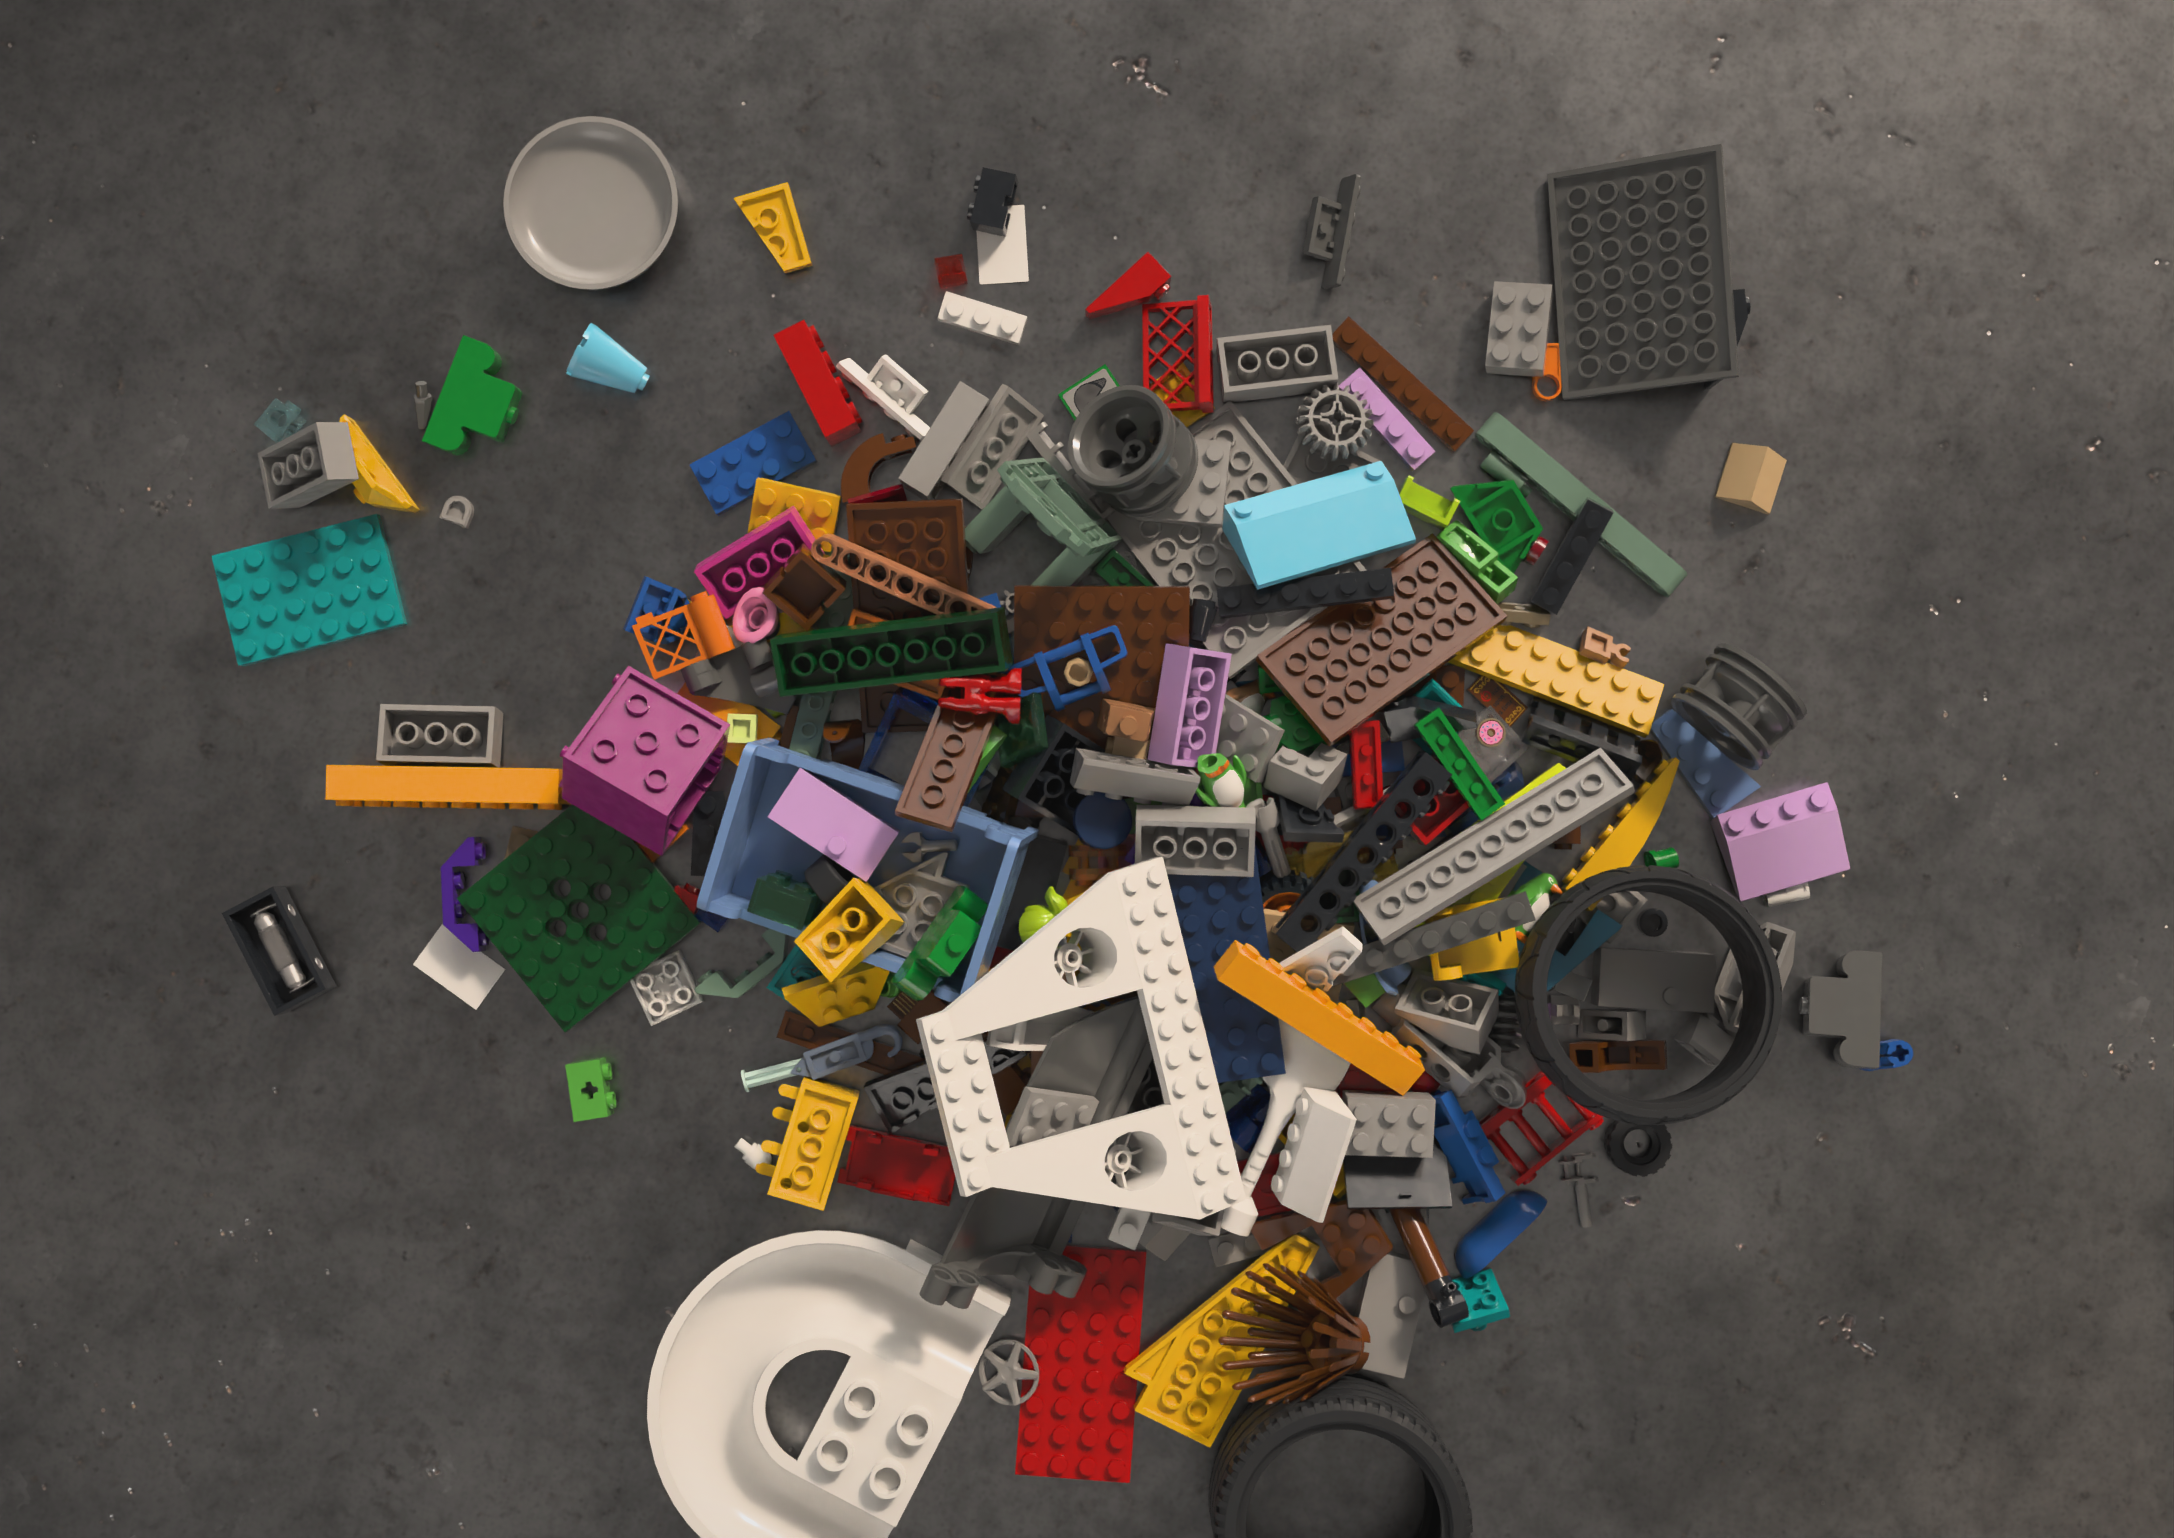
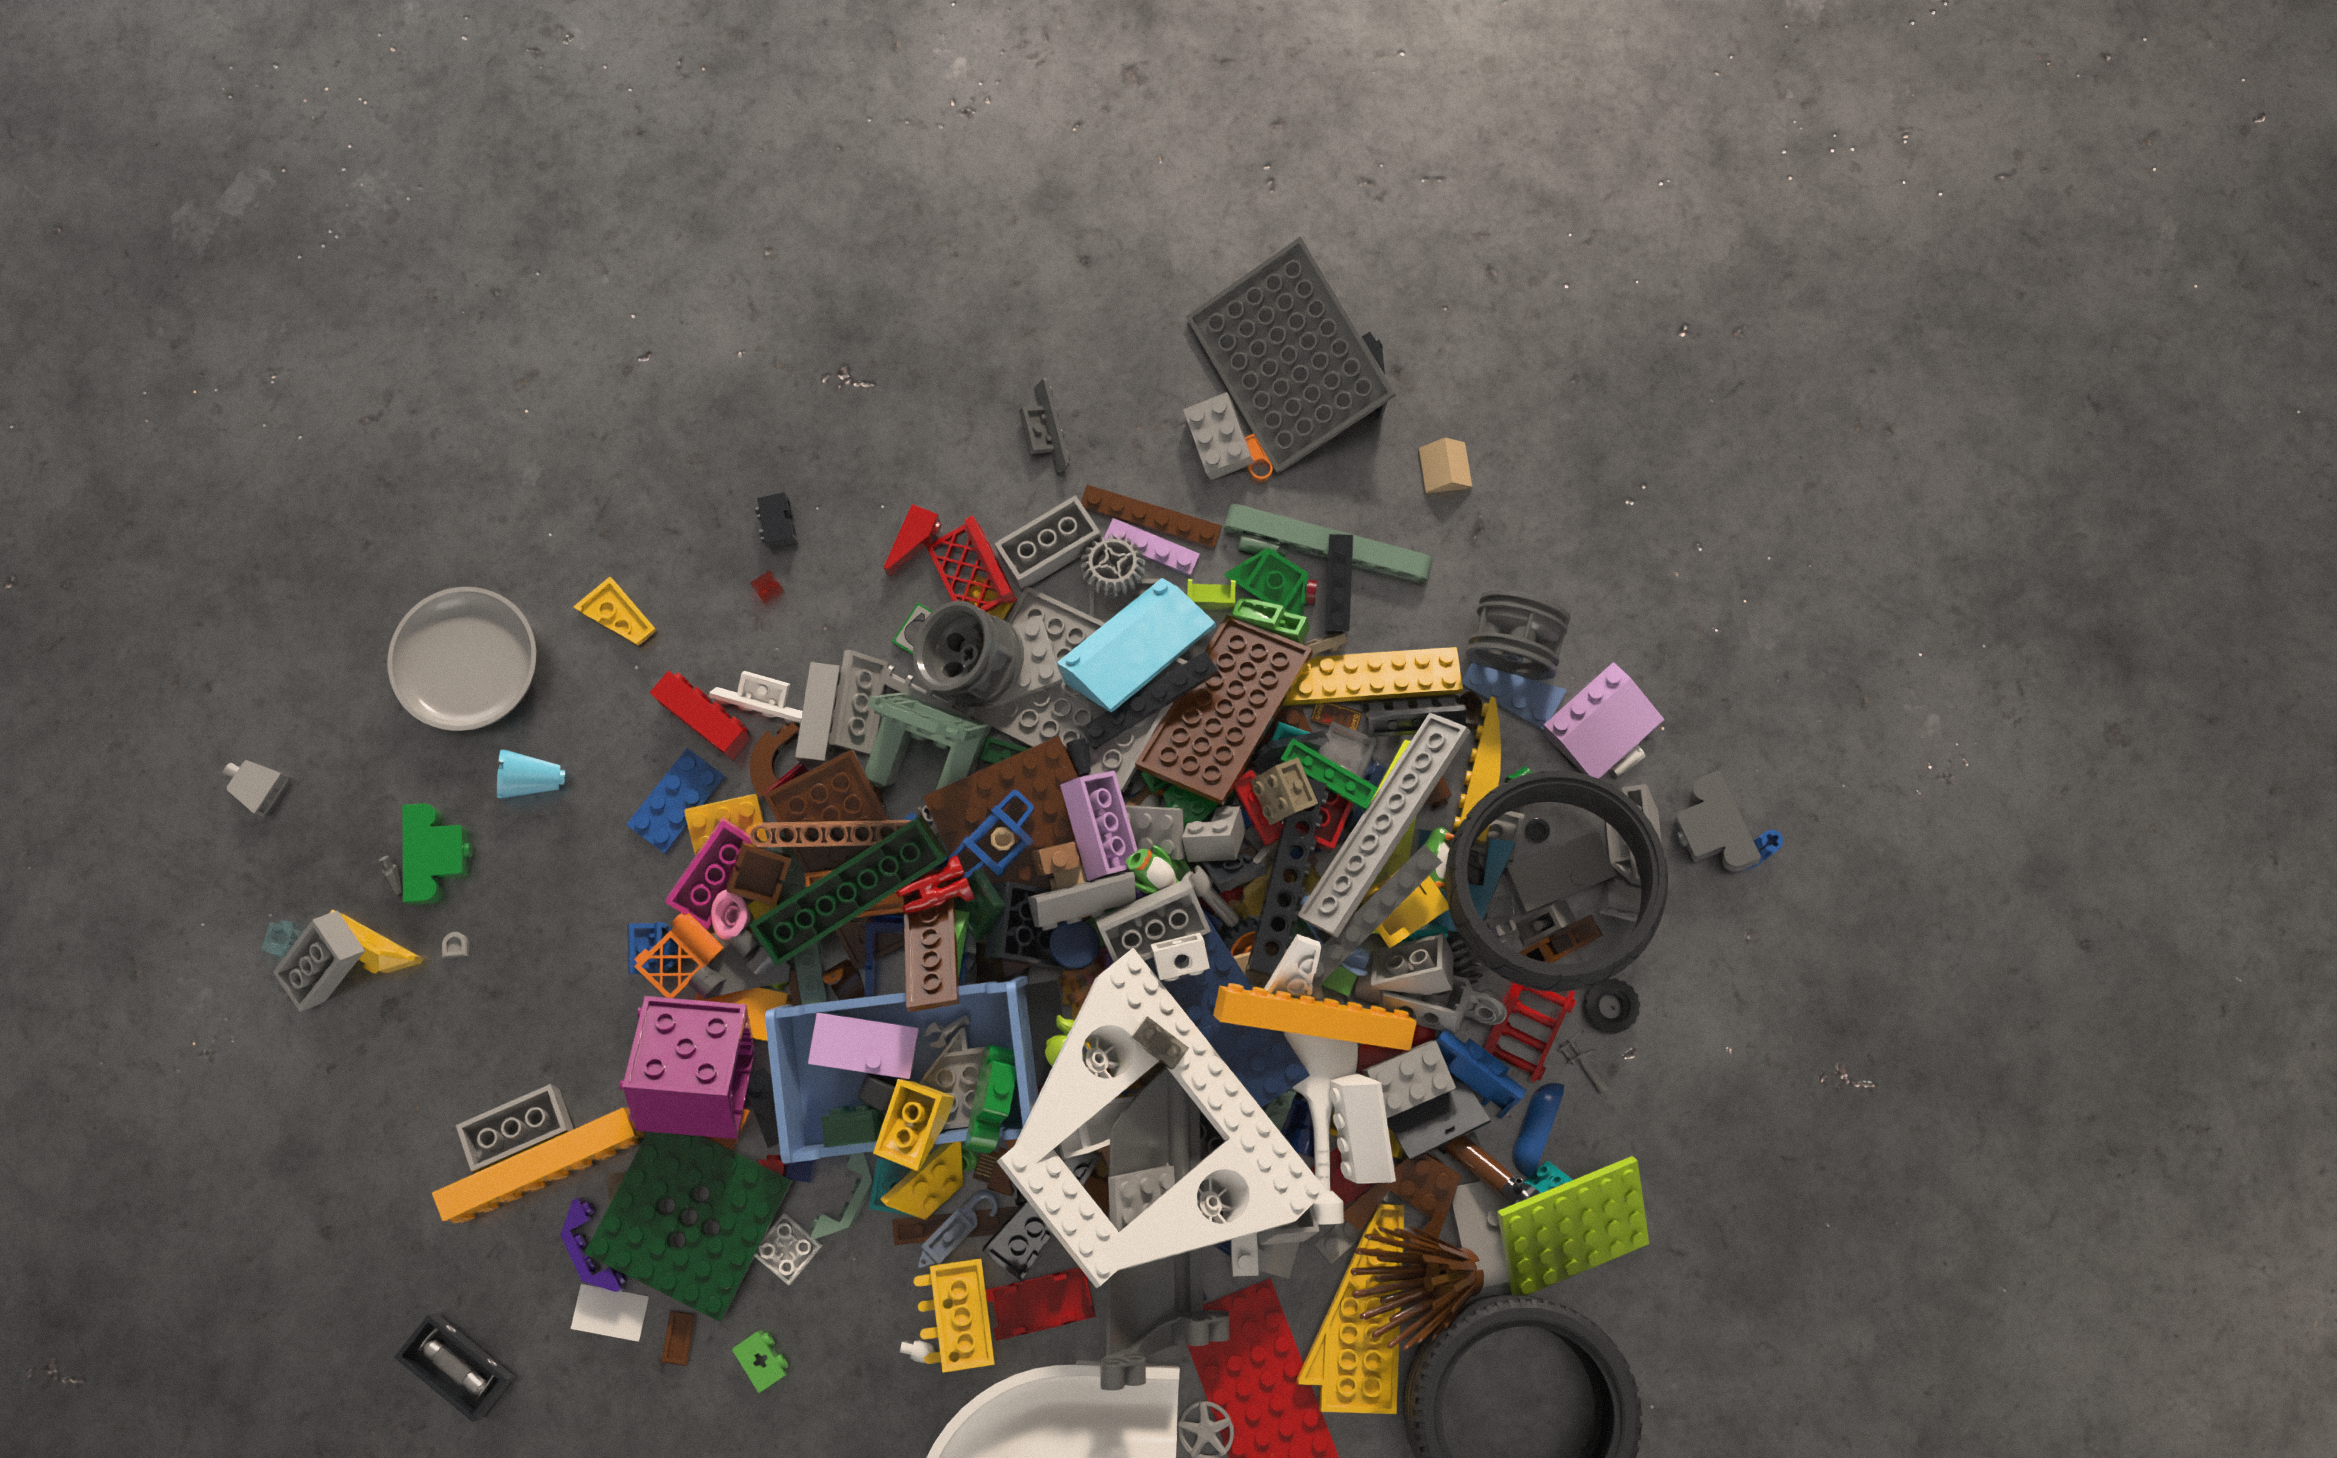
camera: 30 degrees left, 10 degrees down
teal plate [211,514,407,666] -> none
yellowish green plate [727,713,758,744] -> none
light aqua axle [741,1058,802,1092] -> none
white plate [938,291,1027,345] -> none
white sticker [976,205,1029,284] -> none
tile [1475,718,1506,747] -> none
medium nougat plate [1579,627,1631,668] -> none
none -> light grey torso [223,760,290,817]
none -> reddish brown tile [661,1310,697,1366]
none -> clear smoke brick [1129,1016,1189,1070]
none -> white brick [1151,933,1210,981]
none -> dark tan bracket [1251,758,1318,825]
none -> lime plate [1497,1156,1649,1296]

